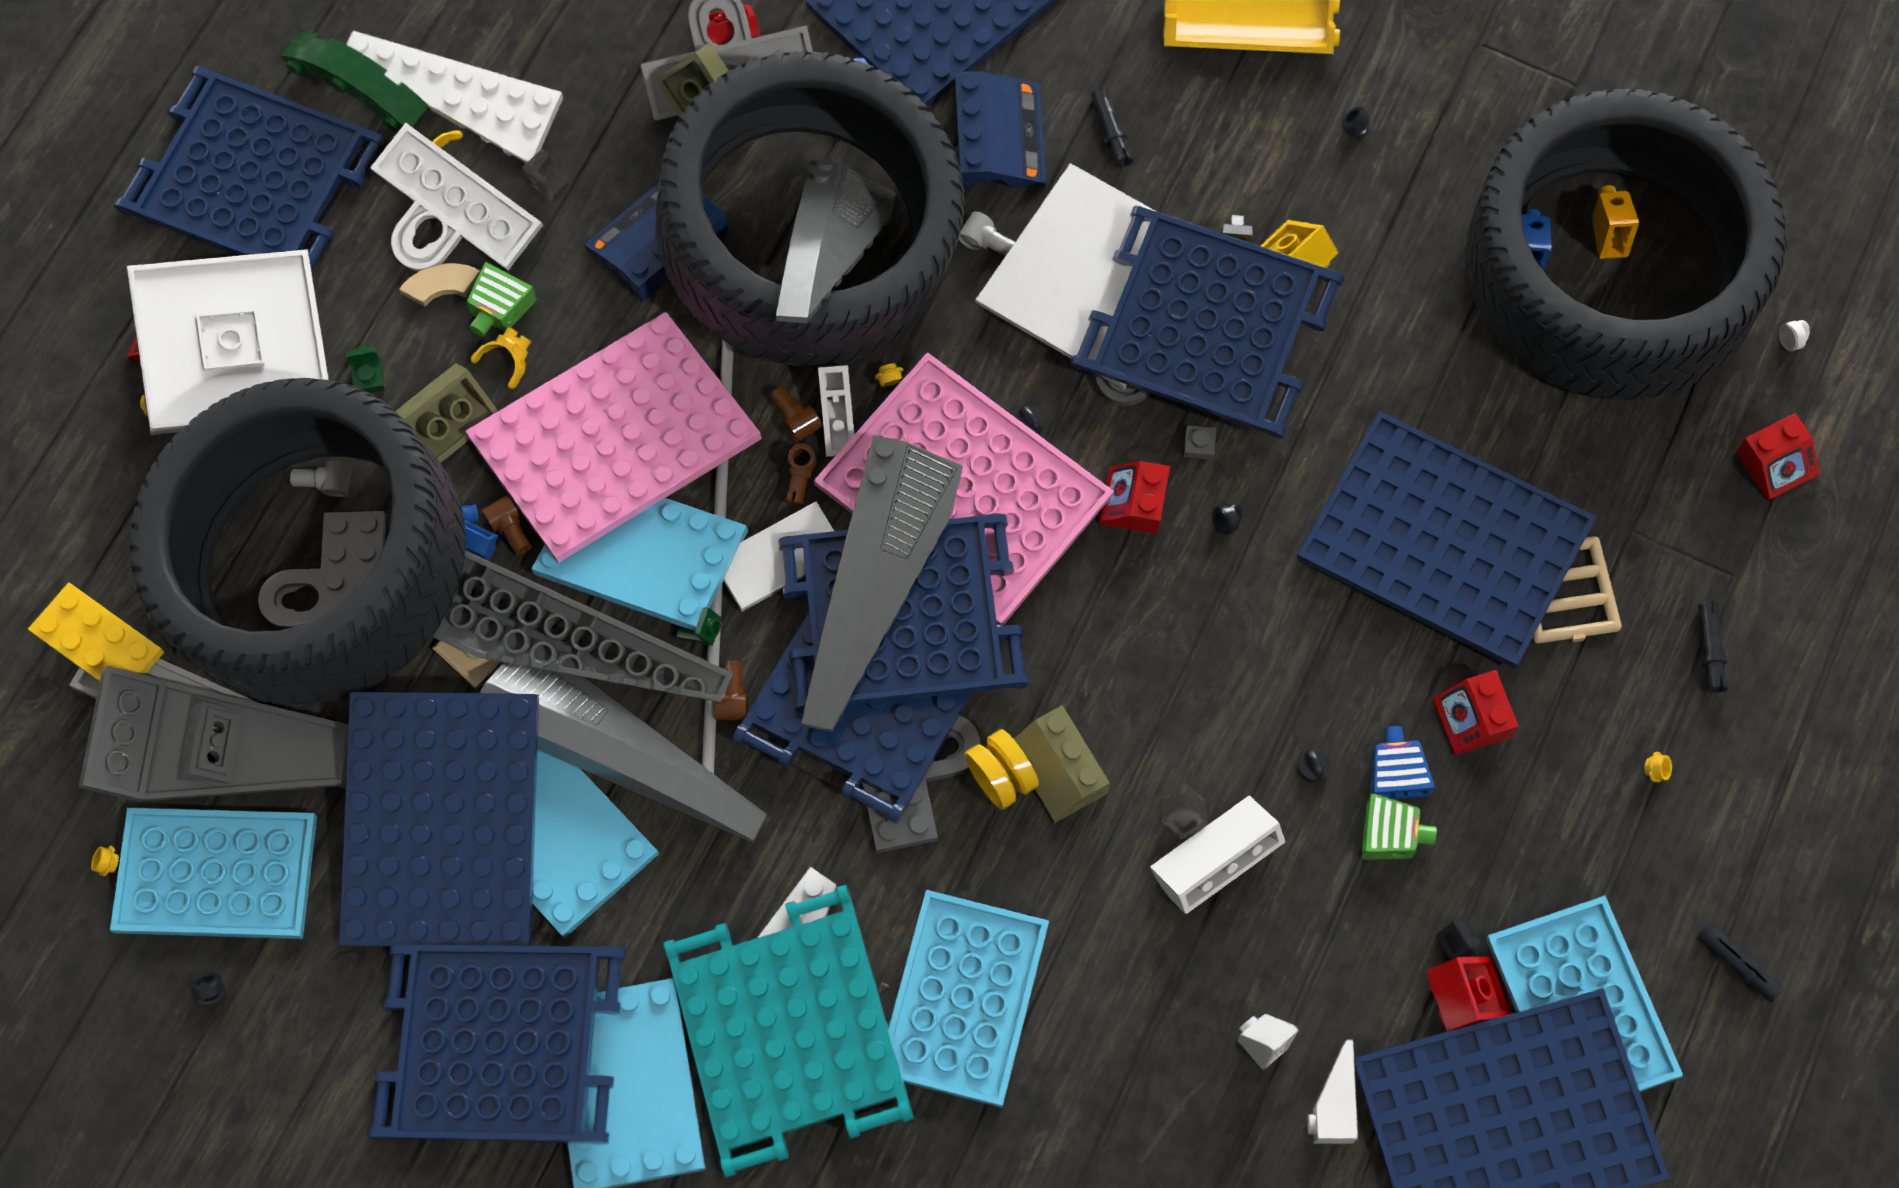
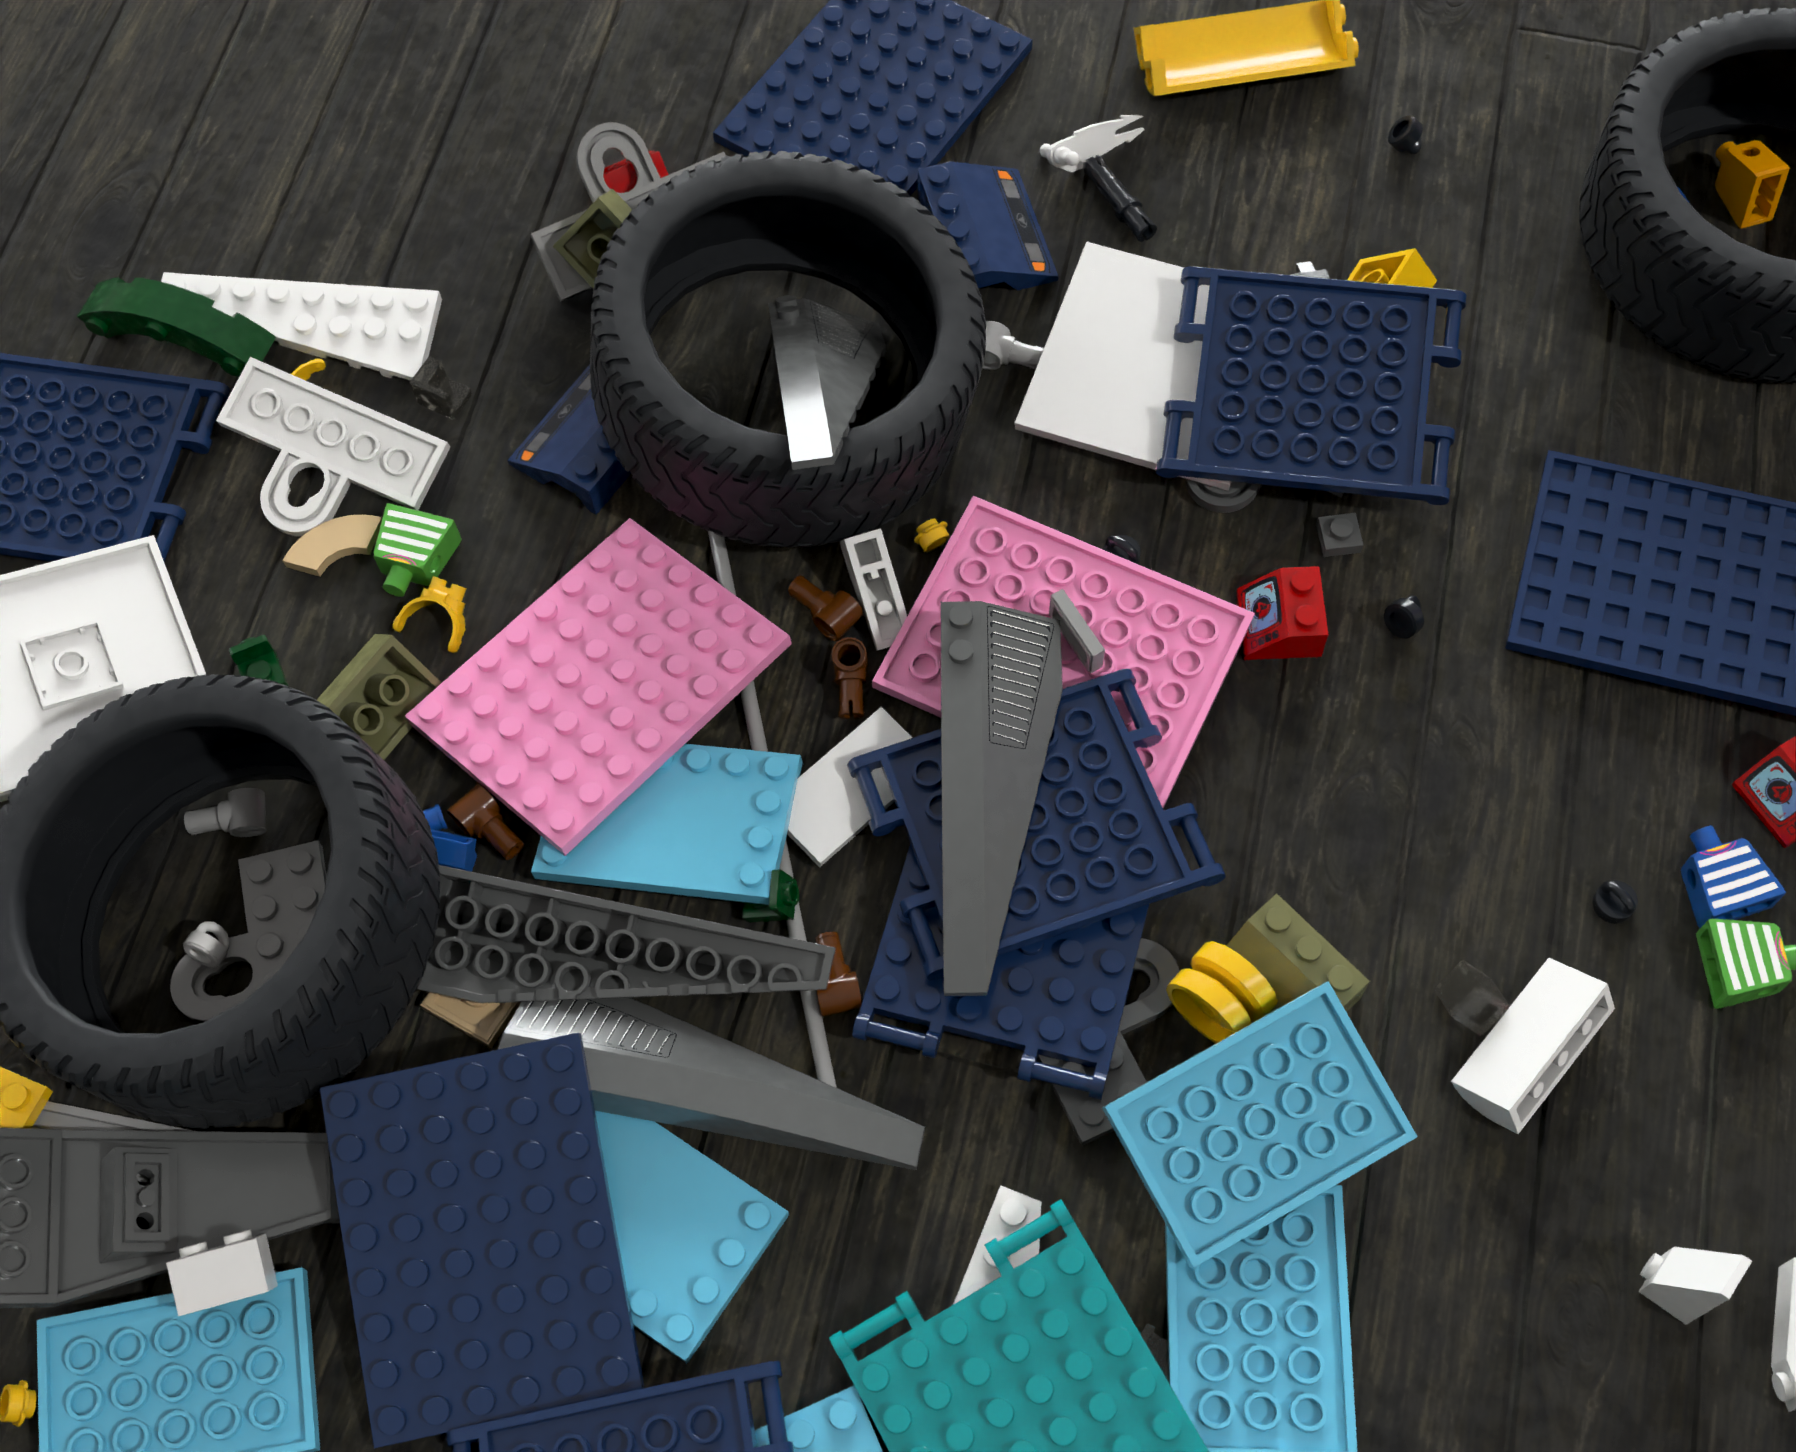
camera: 10 degrees left, 5 degrees down
none -> white brick [166,1229,278,1317]
none -> white tile [183,921,230,967]
none -> white piece [1040,115,1145,172]
none -> light grey tile [1049,589,1105,673]
none -> medium azure plate [1102,981,1418,1268]

